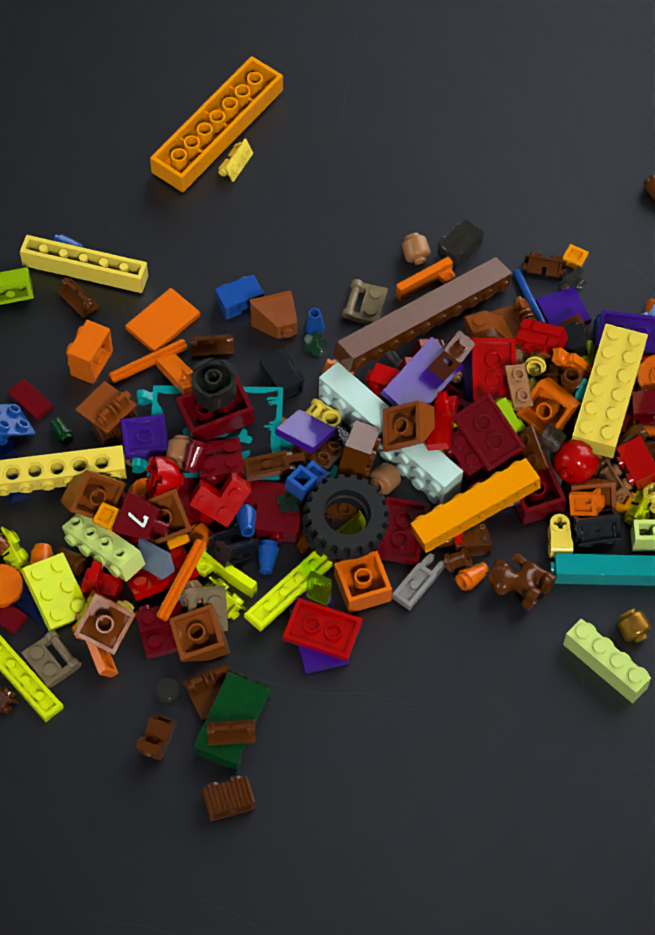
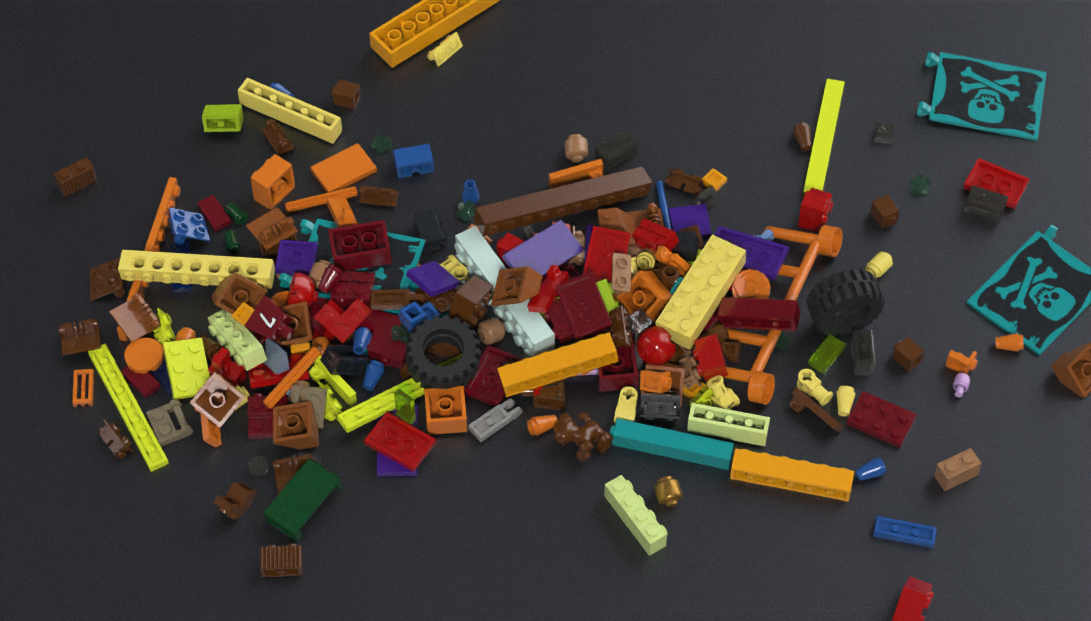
camera: 15 degrees right, 5 degrees down
pearl dark grey brick [191,358,237,411] -> none
reddish brown hinge [207,719,256,746] -> none
dark orange slope [250,290,298,339] -> none
dark tan plate [341,279,388,325] -> none
reddish brown torso [428,331,475,381] -> none
reddish brown bush [444,547,473,573] -> none
none -> dark green pin [225,202,248,224]
none -> reddish brown brick [331,79,361,109]
none -> clear green plant [371,135,392,153]

